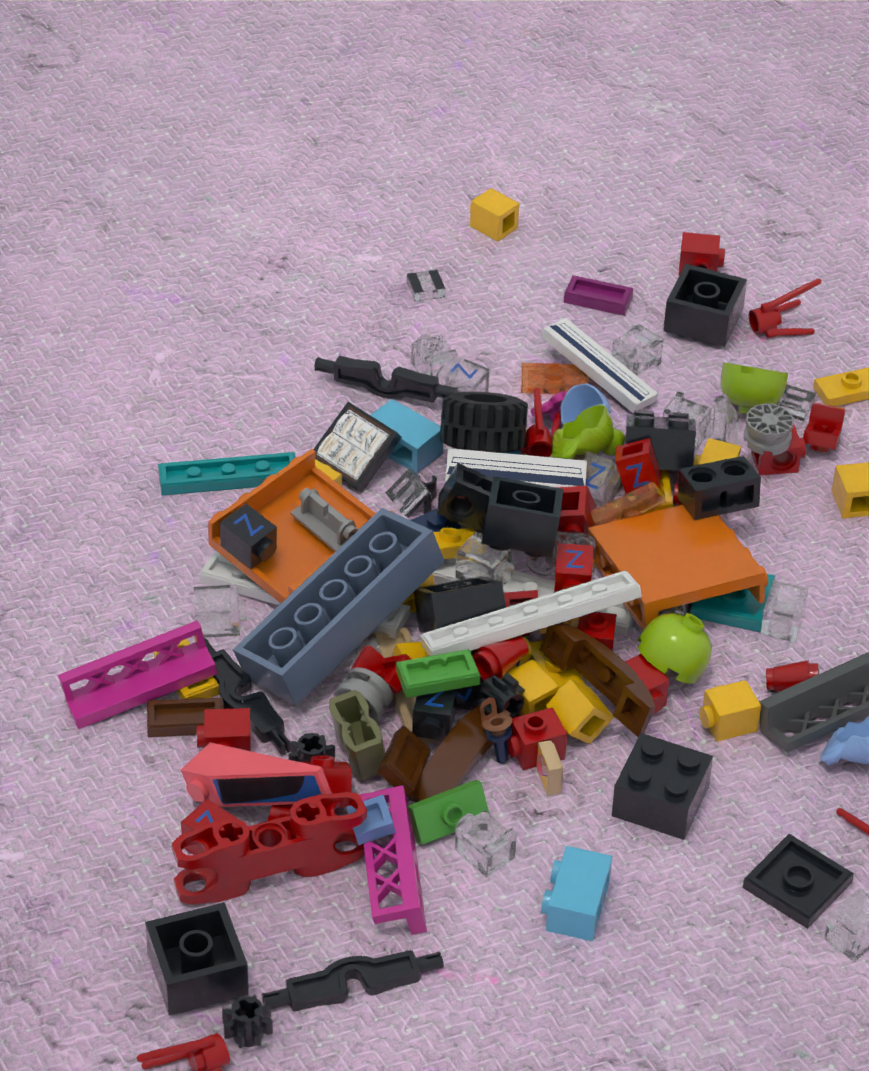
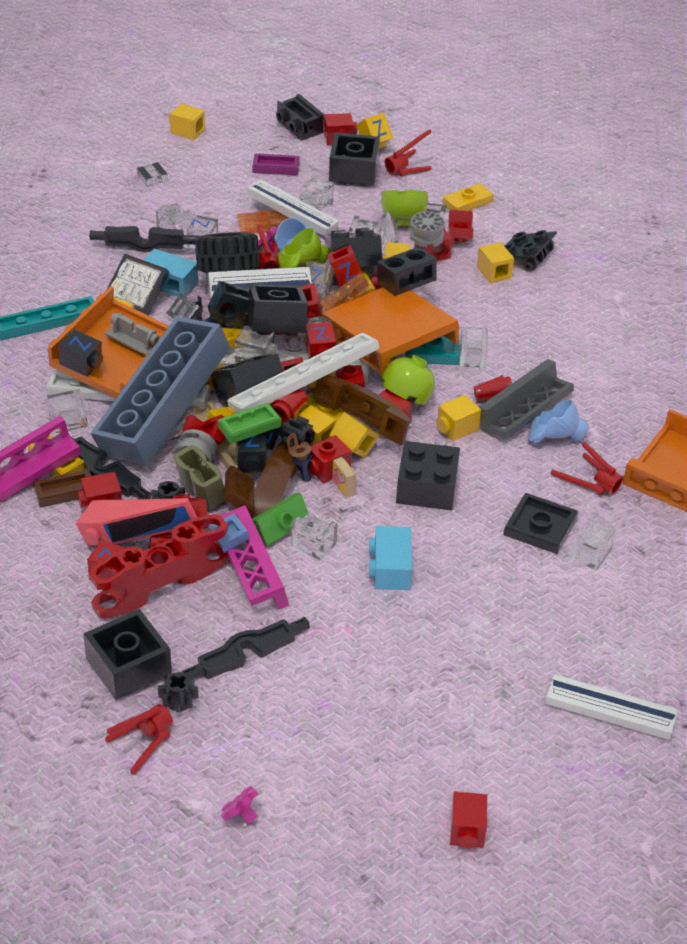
camera: 15 degrees left, 0 degrees up
none -> black hinge [276,94,324,141]
none -> yellow brick [356,113,394,149]

